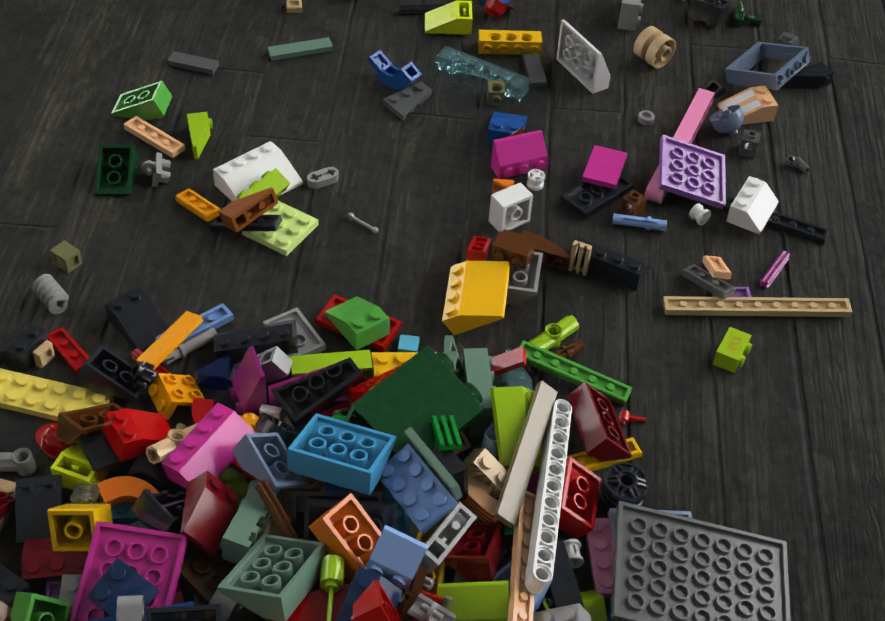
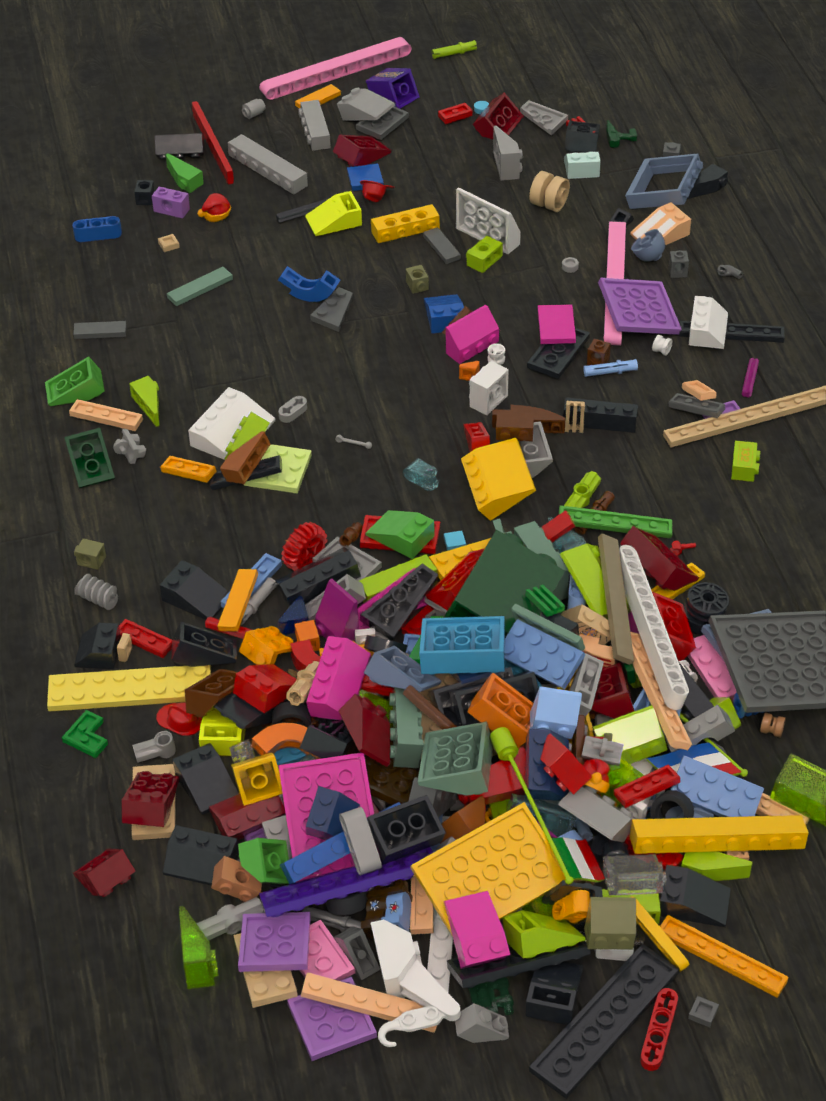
camera: 15 degrees left, 0 degrees up
black gear [130,361,157,387] -> none
clear light blue arch [436,46,530,101] -> none
none -> red gear [281,522,327,571]
none -> orange brick [295,620,320,651]
none -> reddish brown pin [339,522,363,547]
none -> clear light blue piece [403,458,438,490]
none -> lime brick [466,236,503,273]
none -> light aqua slope [564,152,600,179]

